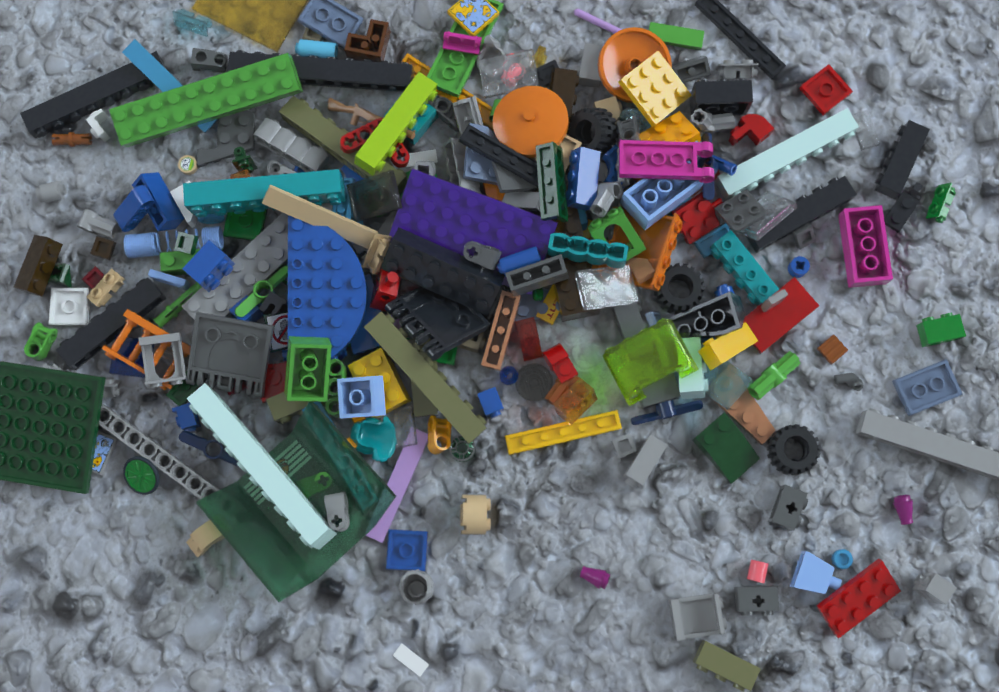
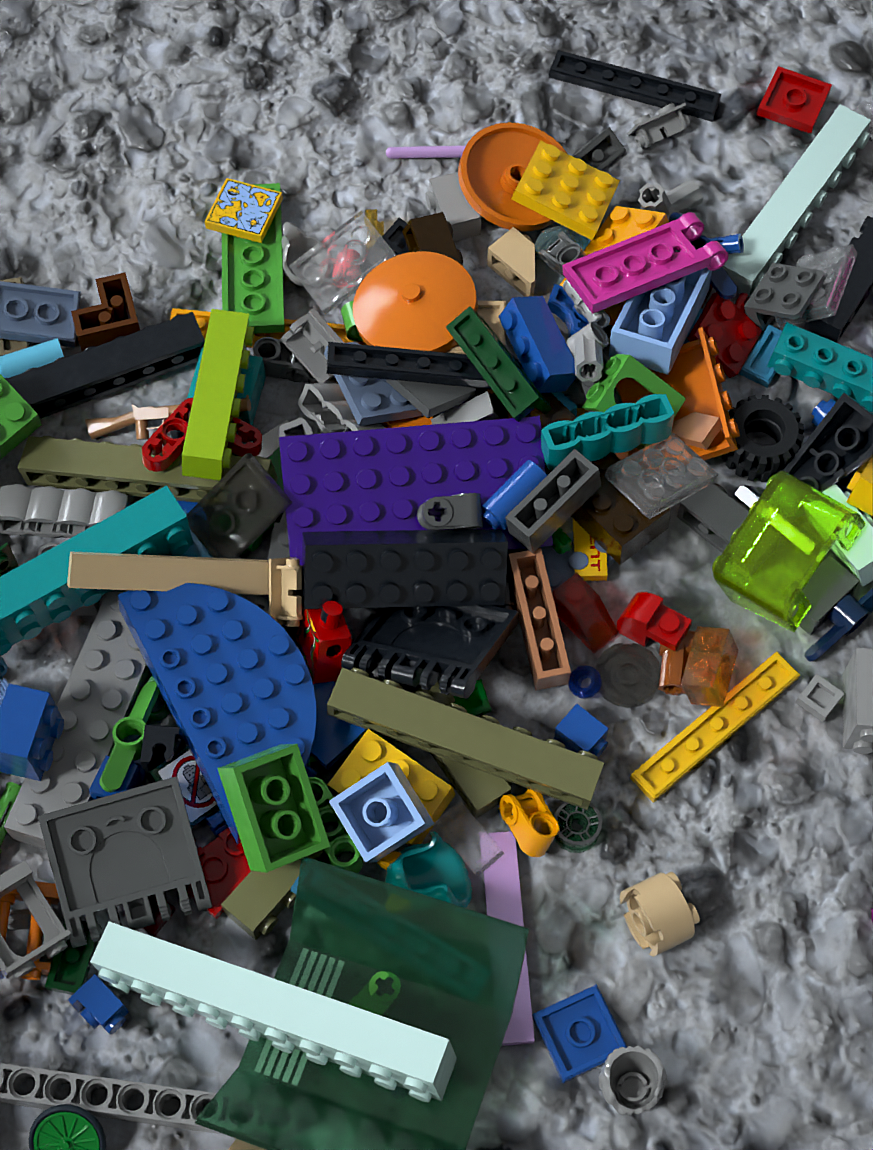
camera: 30 degrees left, 15 degrees down
dark blue piece [179,430,240,468] -> none
green tile [223,209,268,241] -> none
light grey piece [324,492,350,532] -> none
dark pink hinge [442,31,482,55] -> none
dark tan bracket [457,332,486,353] -> none
black tyre [567,108,619,155] -> none
bright green tile [649,22,704,50] -> none
black brick [690,78,753,116] -> none
red brick [728,114,774,146] -> none

